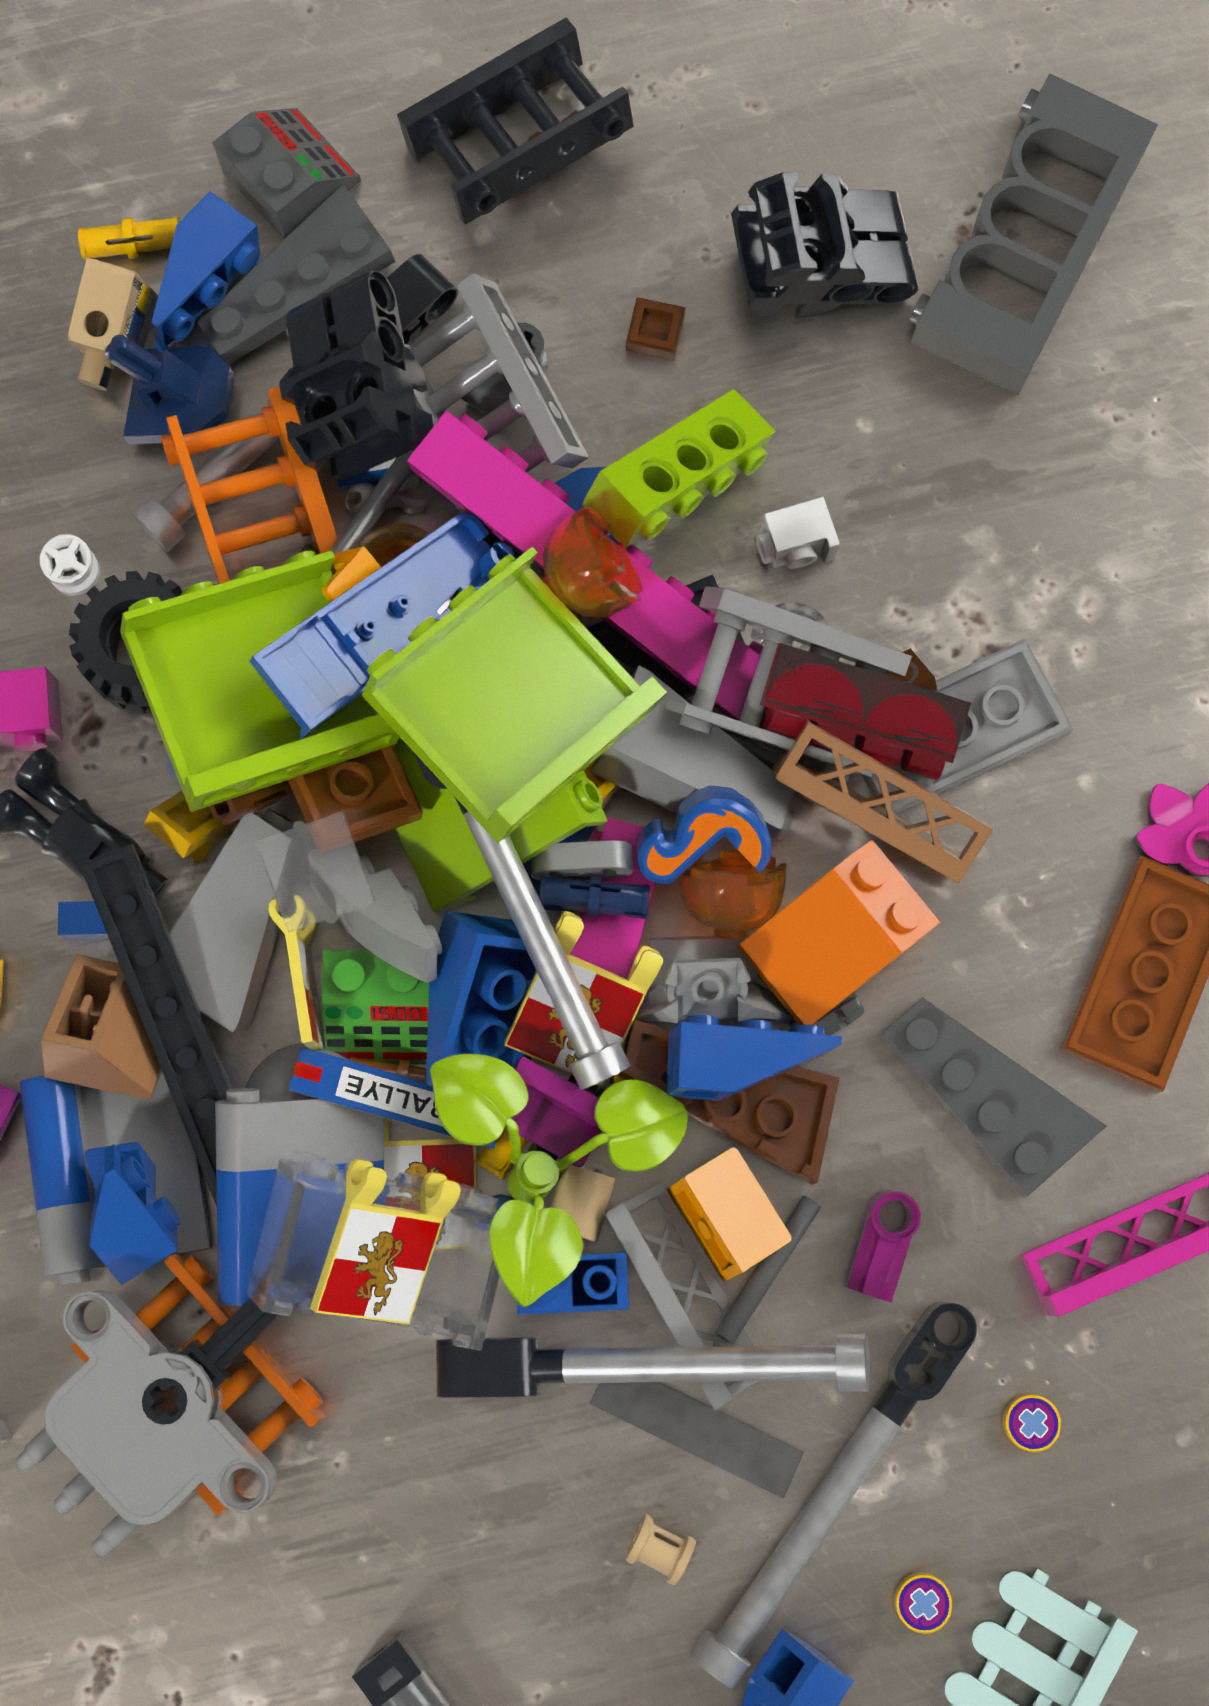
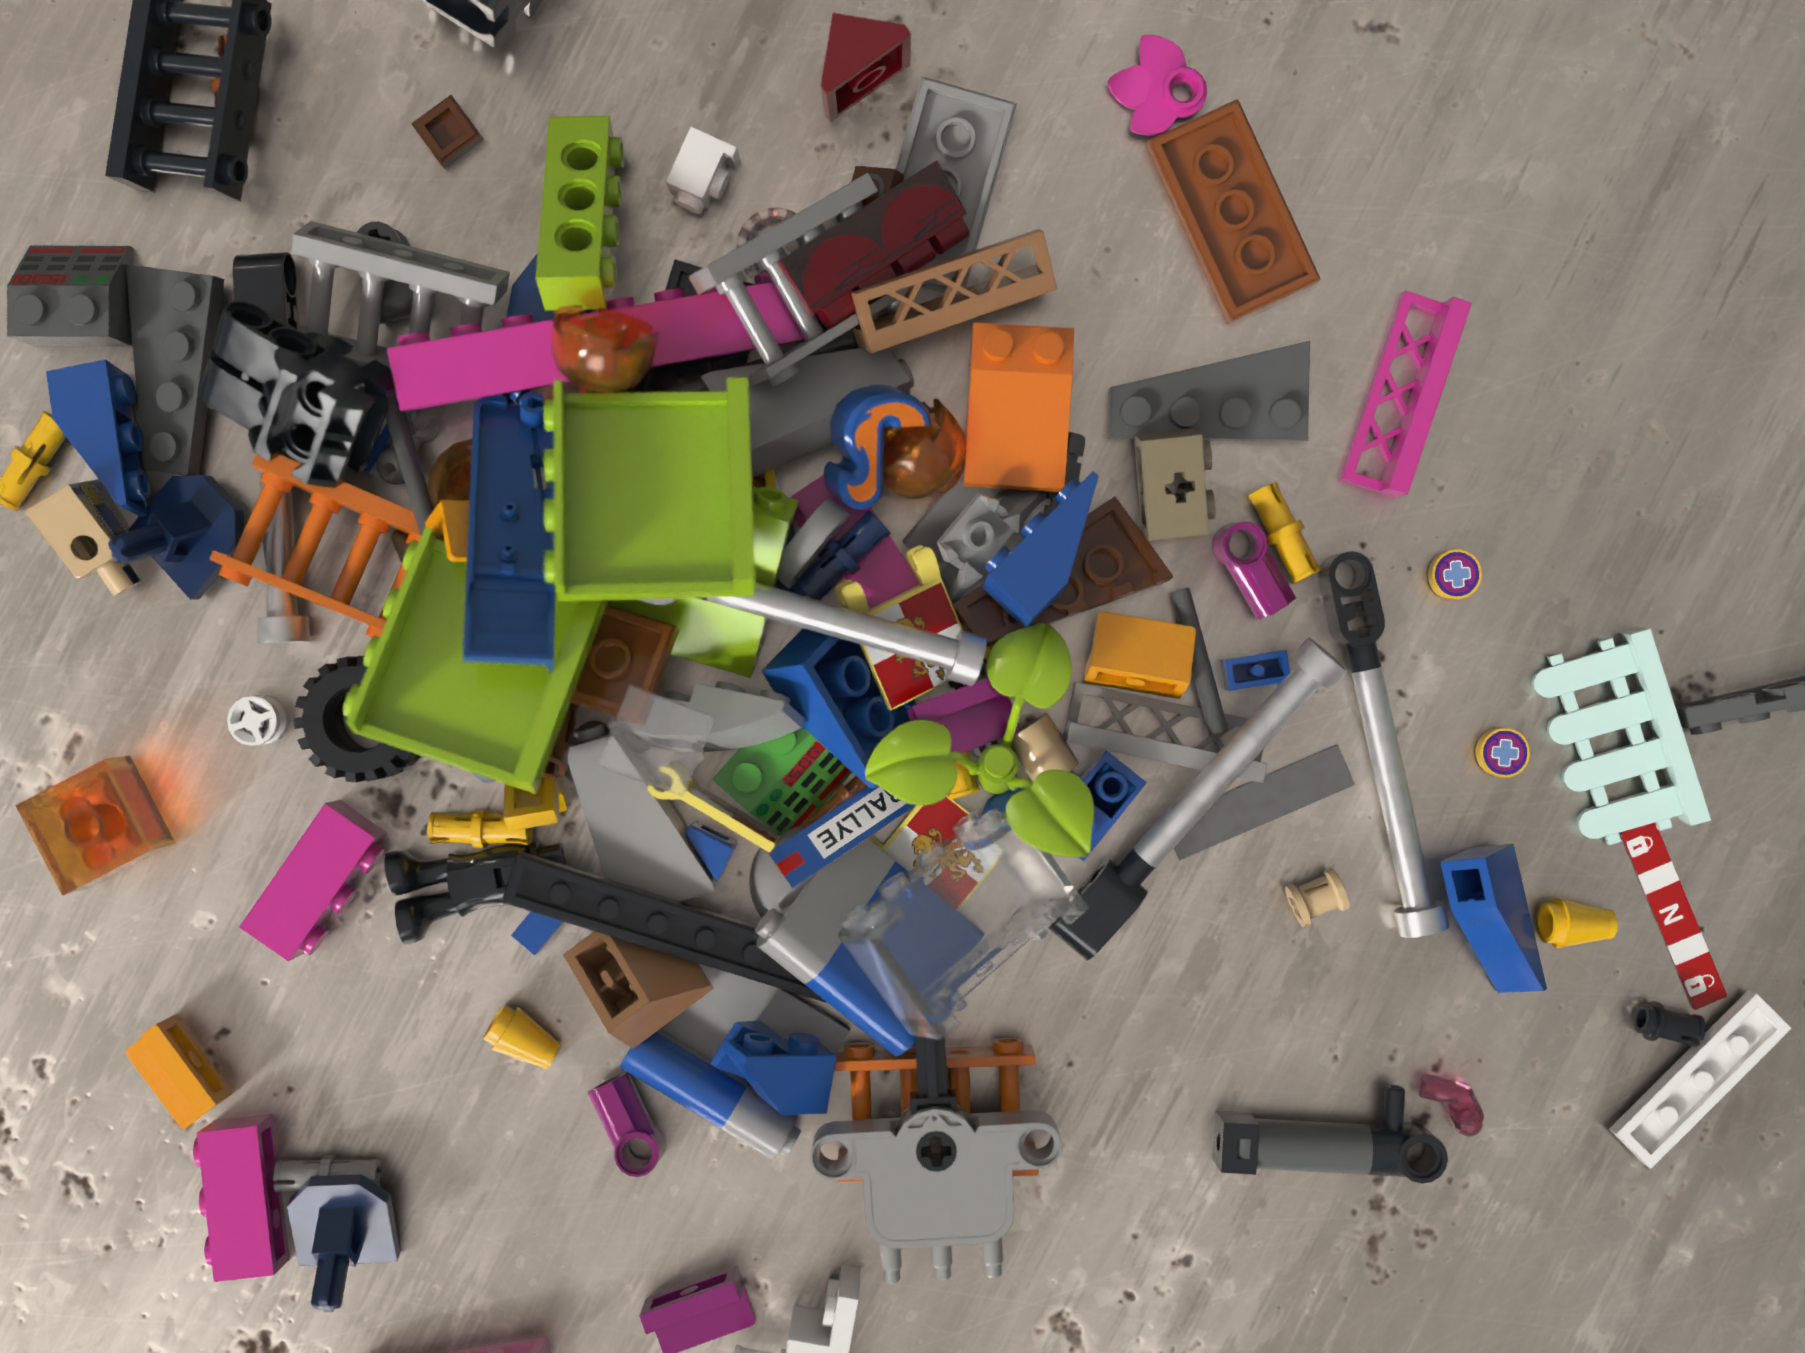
camera: 50 degrees left, 10 degrees up
flag [310,1159,461,1324] -> none
none -> yellow pin [427,809,534,848]
none -> blue slope [686,821,738,881]
none -> dark red slope [821,13,911,123]
none -> dark tan brick [1134,428,1216,541]
none -> blue piece [1220,650,1290,691]
none -> yellow pin [1248,481,1322,584]

